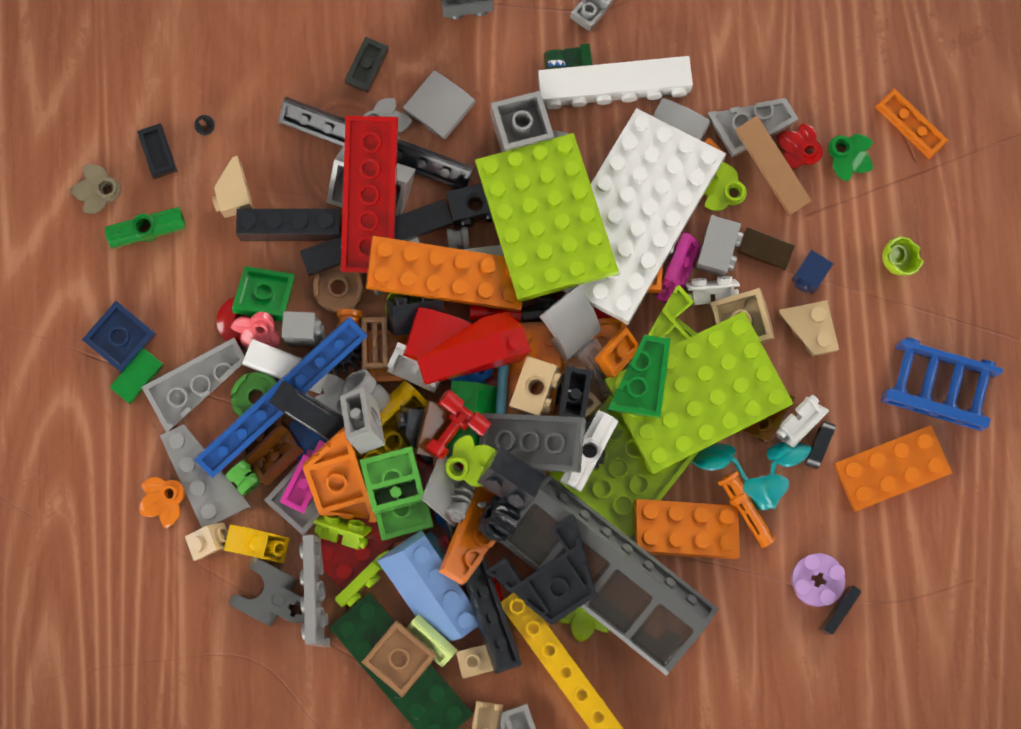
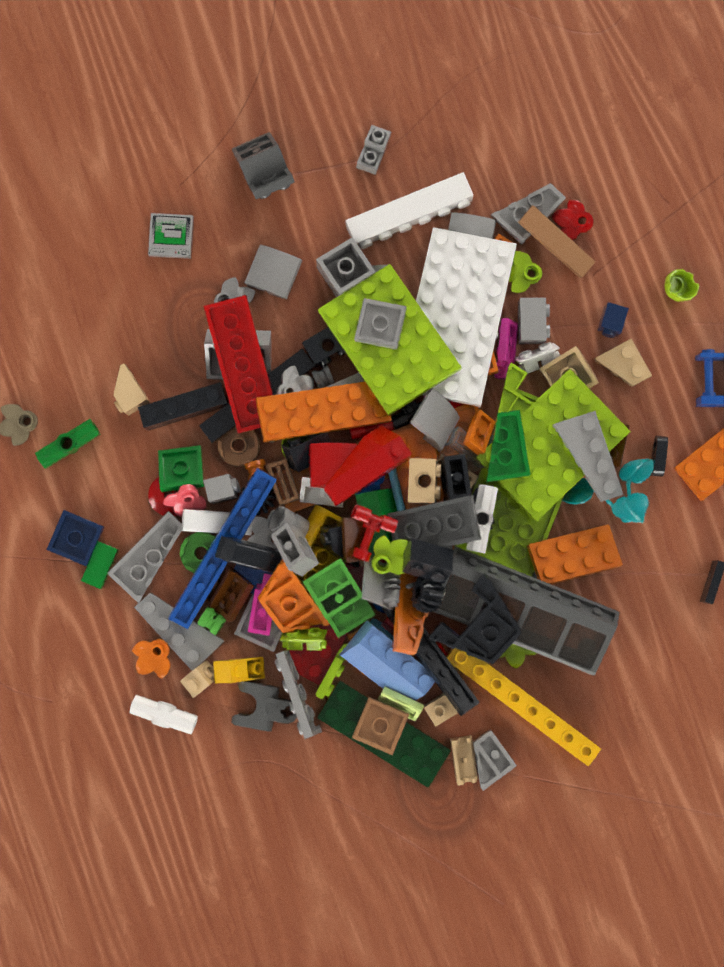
camera: 15 degrees left, 5 degrees up
black tile [137,123,178,179] -> none
black hinge [194,115,215,136] -> none
black tile [278,97,474,189] -> none
pearl dark grey plate [344,37,389,93] -> none
dark green leg [544,43,592,70] -> none
orange pin [717,470,776,548] -> none
dark brown tile [737,227,795,271] -> none
white hinge [776,395,829,448] -> none
lavender plate [791,553,846,607] -> none
green plate [828,134,873,181] -> none
orange tile [875,88,949,160] -> none
none -> white piece [129,695,198,734]
none -> tile [148,213,194,259]
none -> light grey plate [277,366,314,395]
none -> light grey tile [354,298,407,350]
none -> light grey wing [552,411,624,502]

